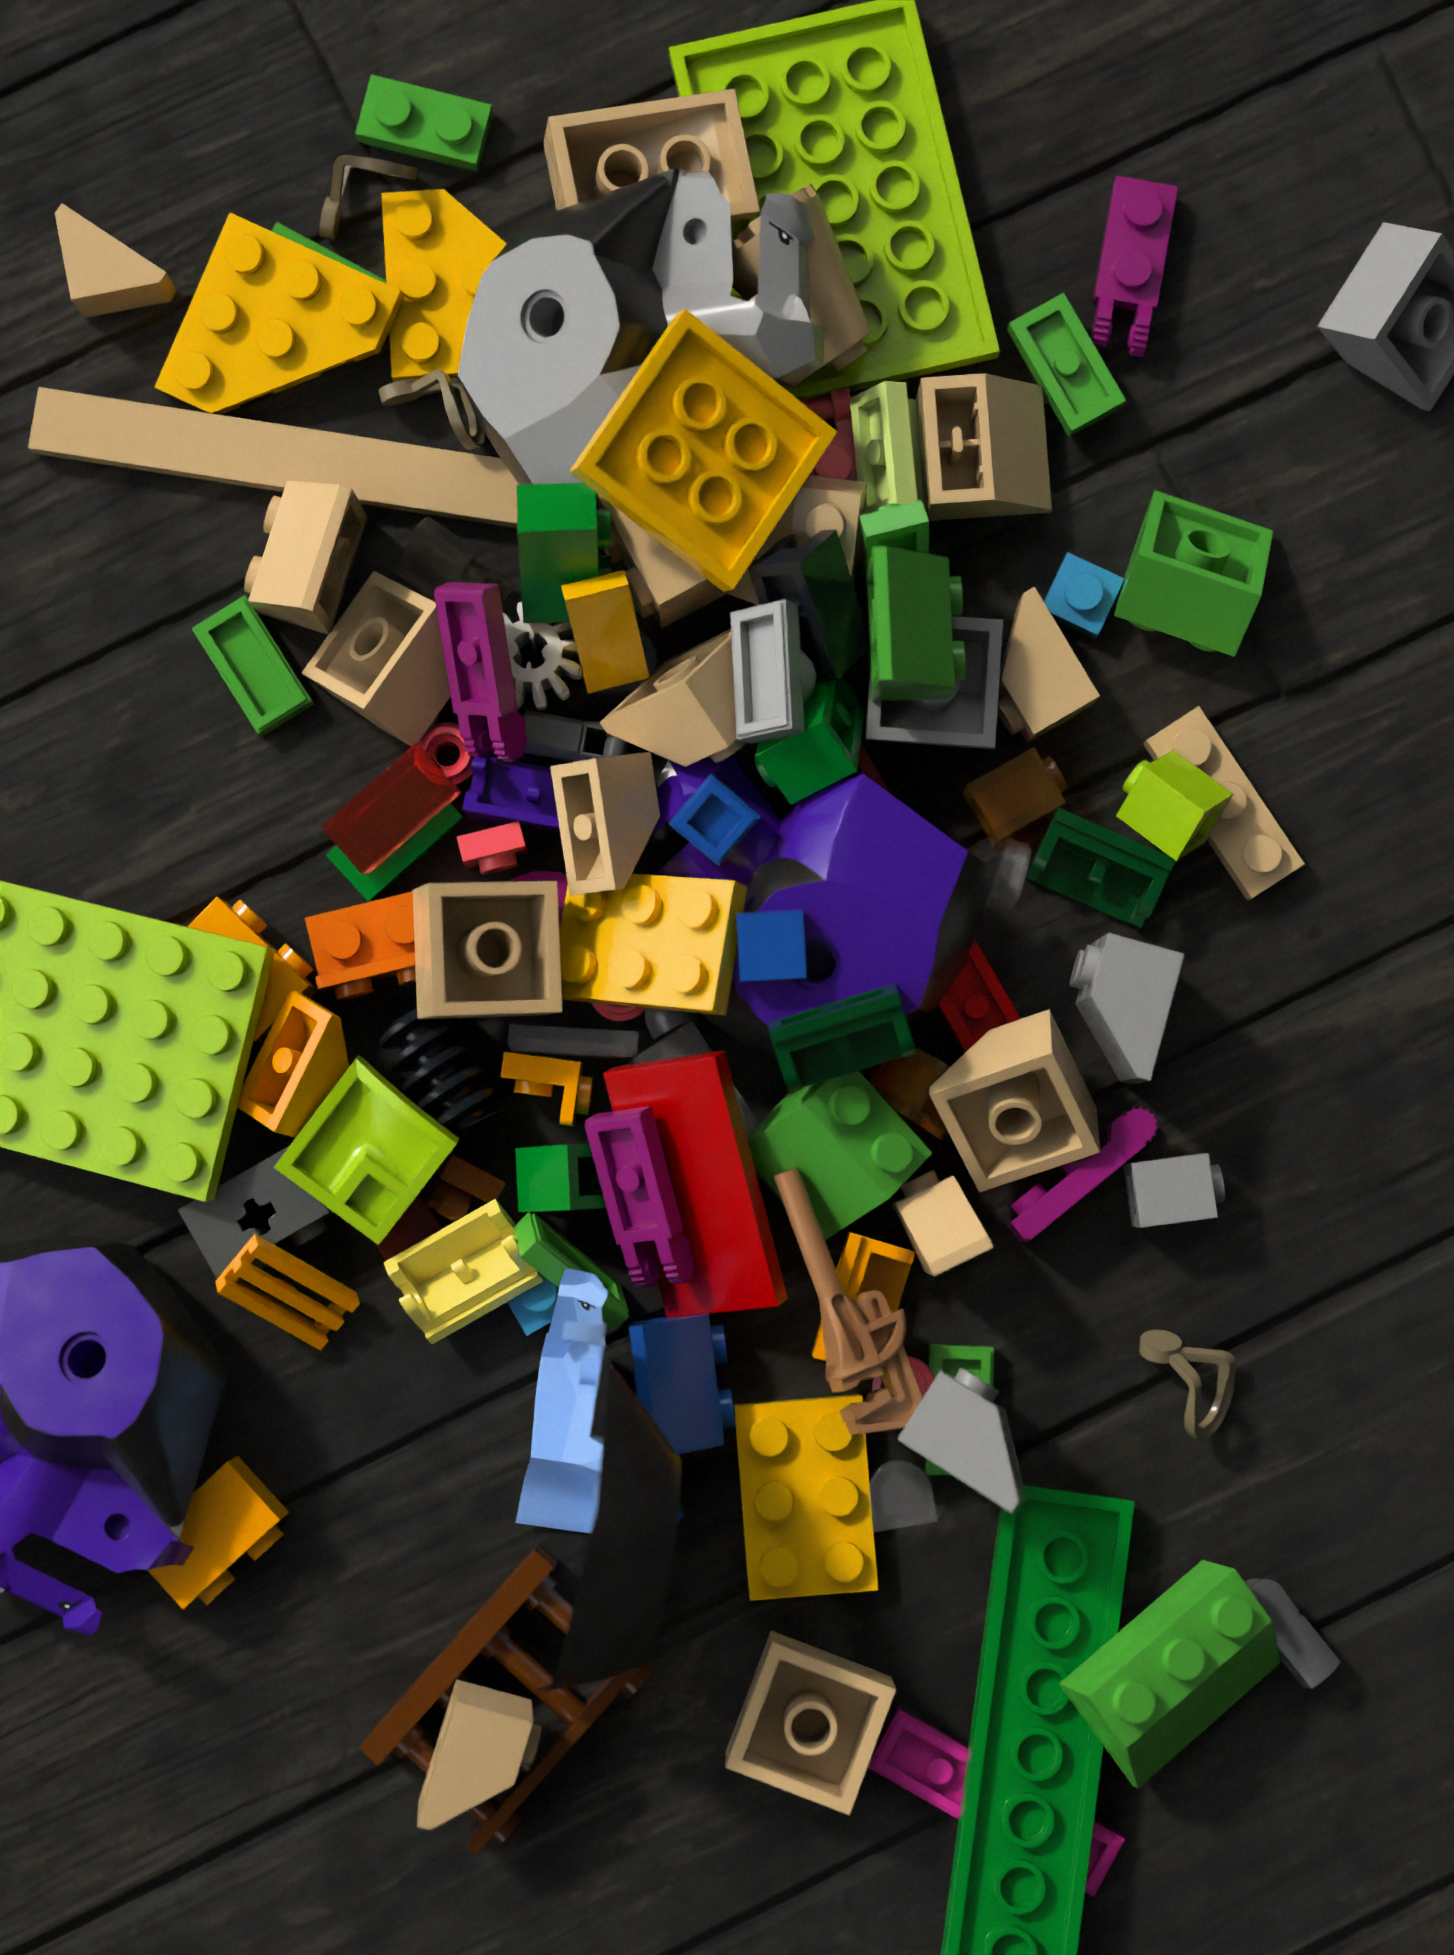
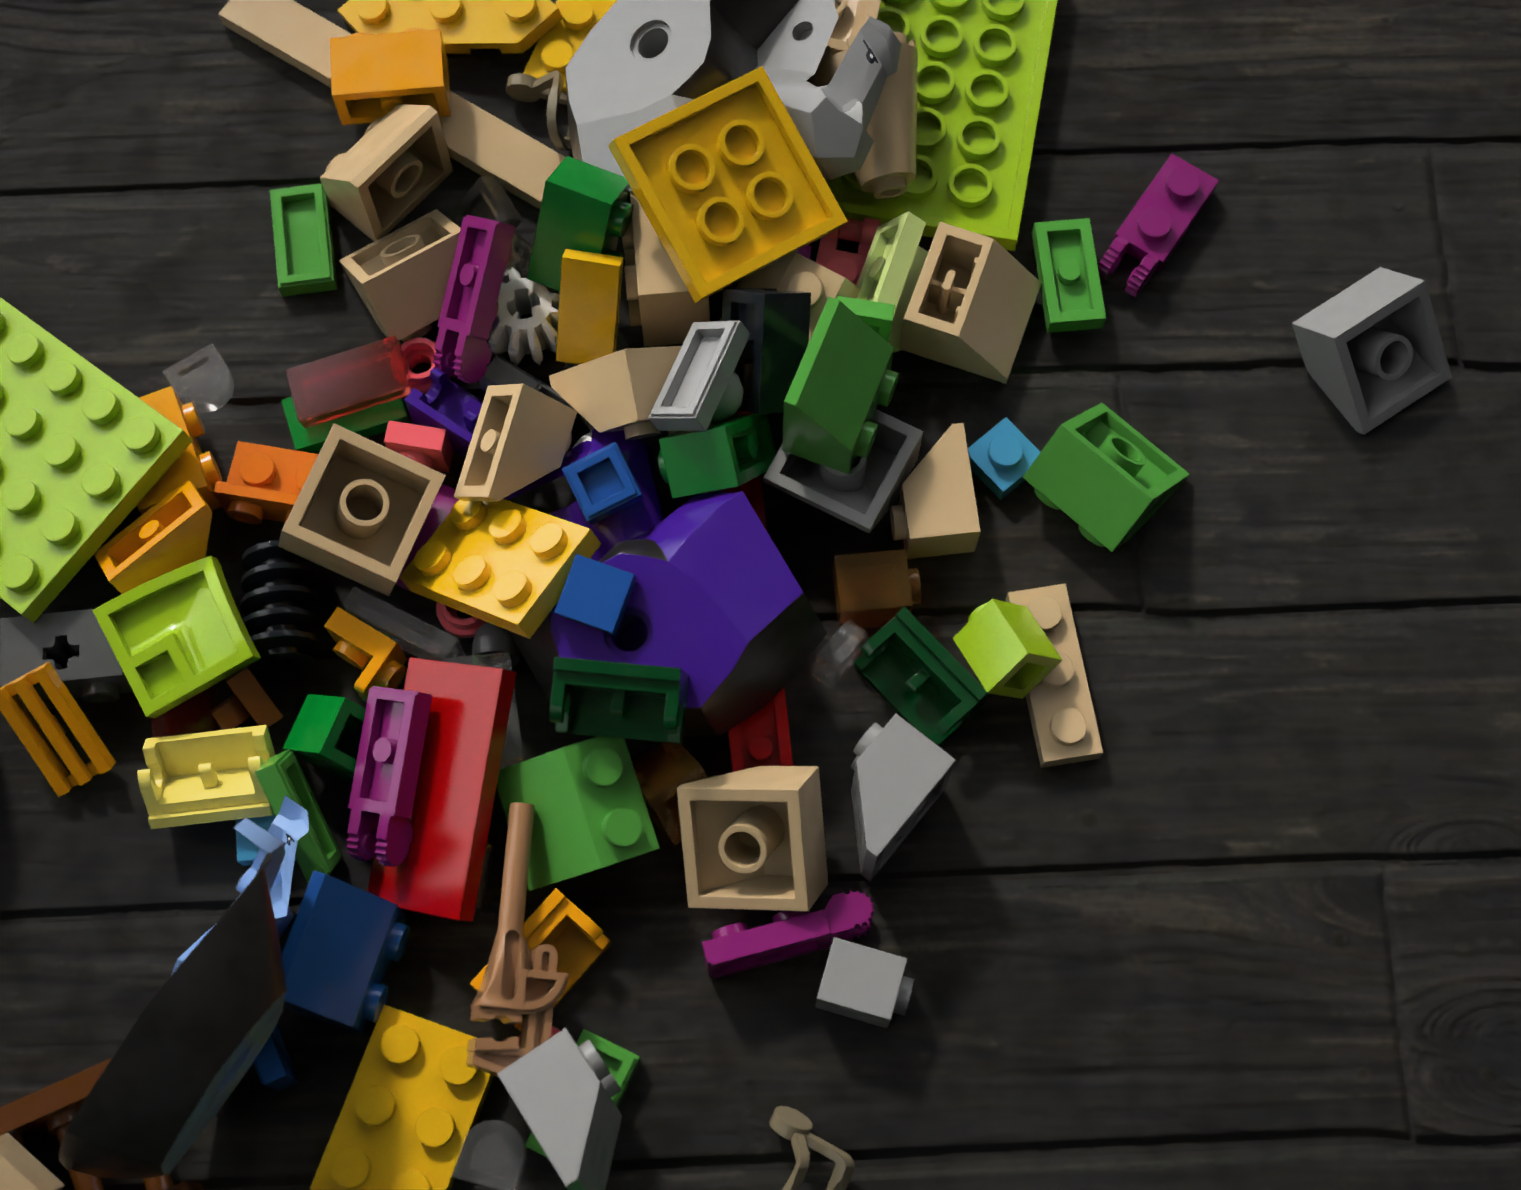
camera: 25 degrees right, 15 degrees down
tan slope [892,1170,993,1276] -> none
none -> clear tile [162,343,234,413]
none -> light orange brick [330,28,451,125]

